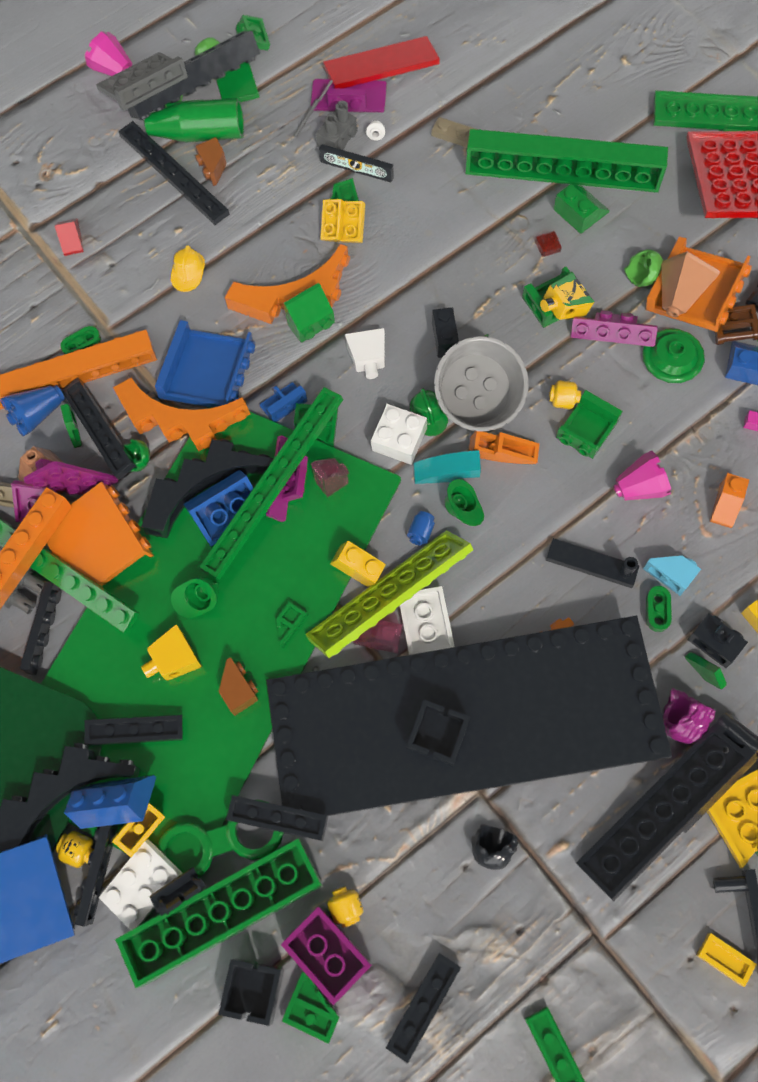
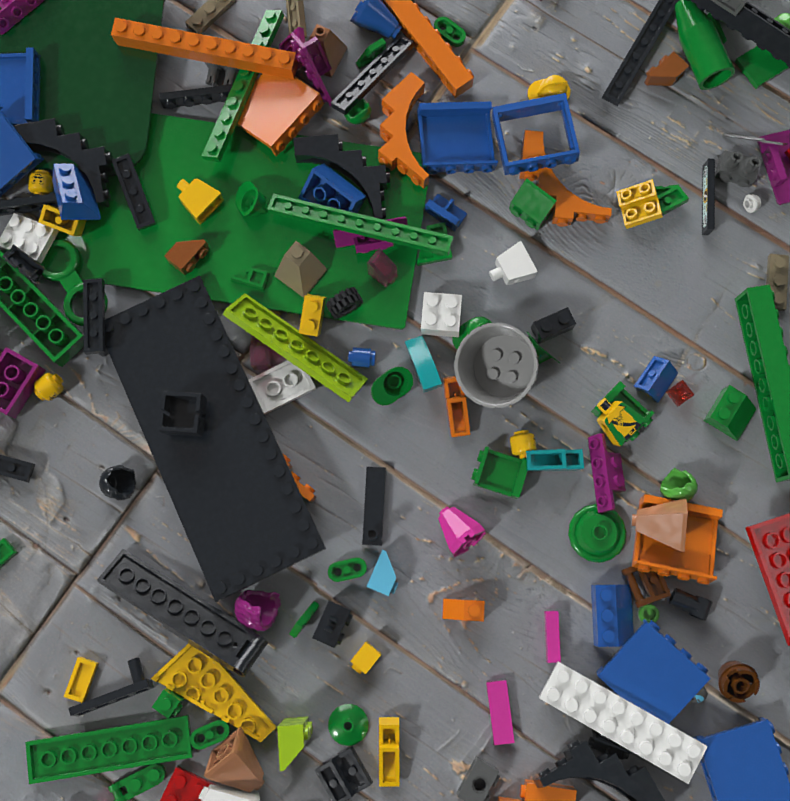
camera: 70 degrees right, 10 degrees up
none -> dark tan slope [274,241,327,298]
none -> black tyre [326,287,363,319]
none -> blue window [492,93,580,175]
none -> teal slope [526,449,584,471]
none -> blue panel [634,356,678,403]

